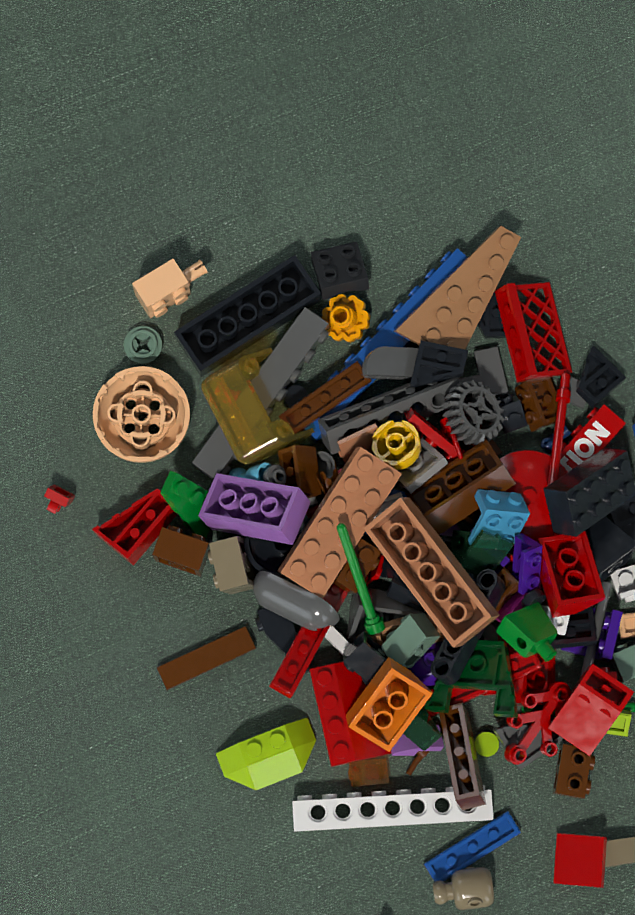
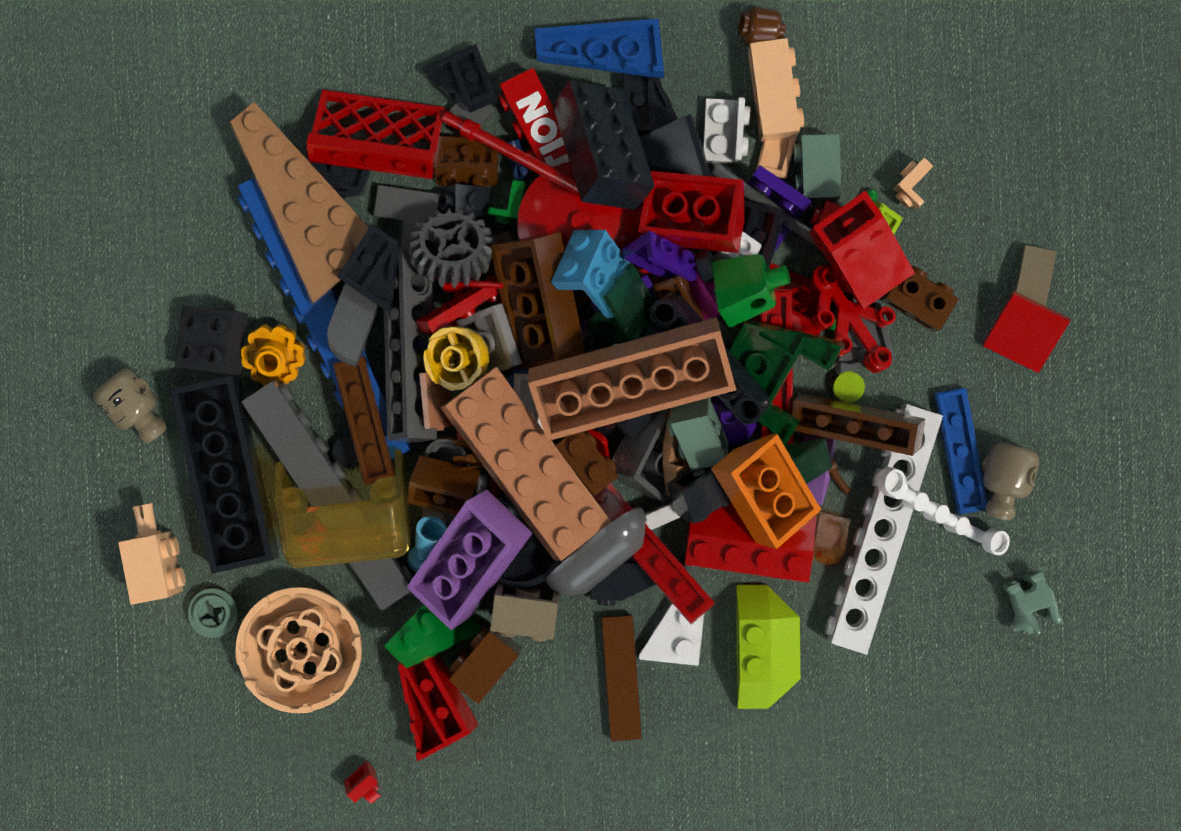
camera: 70 degrees left, 10 degrees up
dark grey plate [263,465,286,485] -> none
green piece [337,523,386,635] -> none
none -> dark tan piece [93,368,167,444]
none -> green bracket [488,180,527,226]
none -> white wing [639,603,704,666]
none -> white bar [874,467,1010,555]

